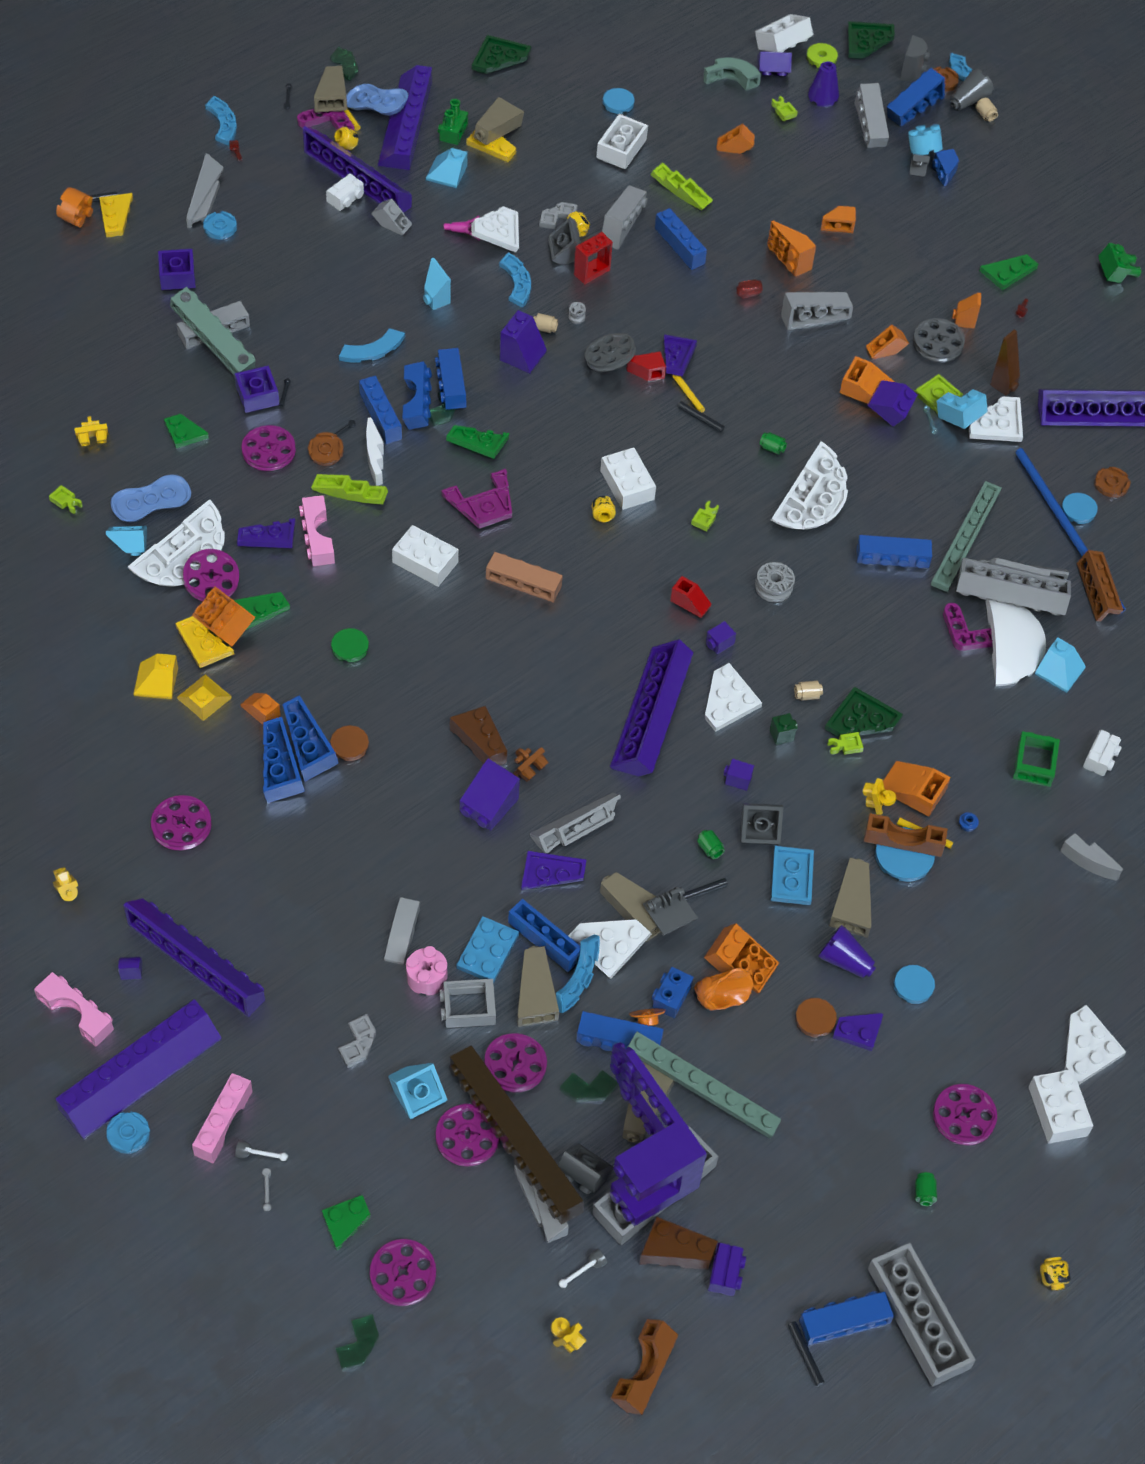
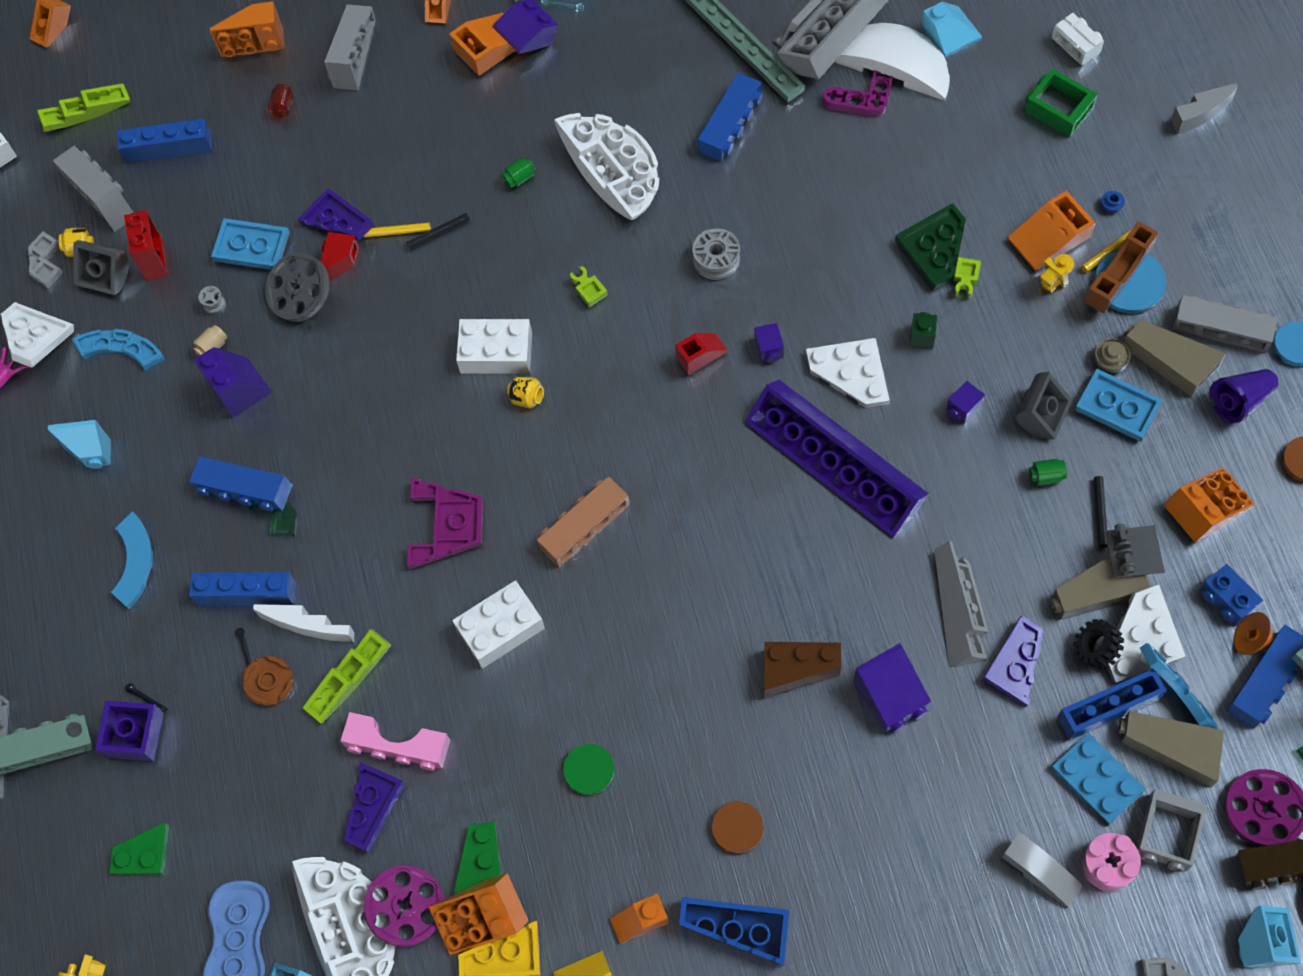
camera: 55 degrees left, 10 degrees up
magenta wedge [242,425,296,471] -> none
blue wedge [283,695,339,782] -> none
blue arch [402,361,432,430] -> none
green wing [446,425,510,459] -> none
dark orange hips [512,747,549,782] -> none
orange hair [693,968,753,1011] -> none
tan brick [794,680,823,701] -> none
none -> dark azure plate [211,218,290,270]
none -> black tyre [1073,619,1124,669]
none -> dark tan plate [1094,338,1131,373]
none -> light grey brick [1172,295,1278,353]

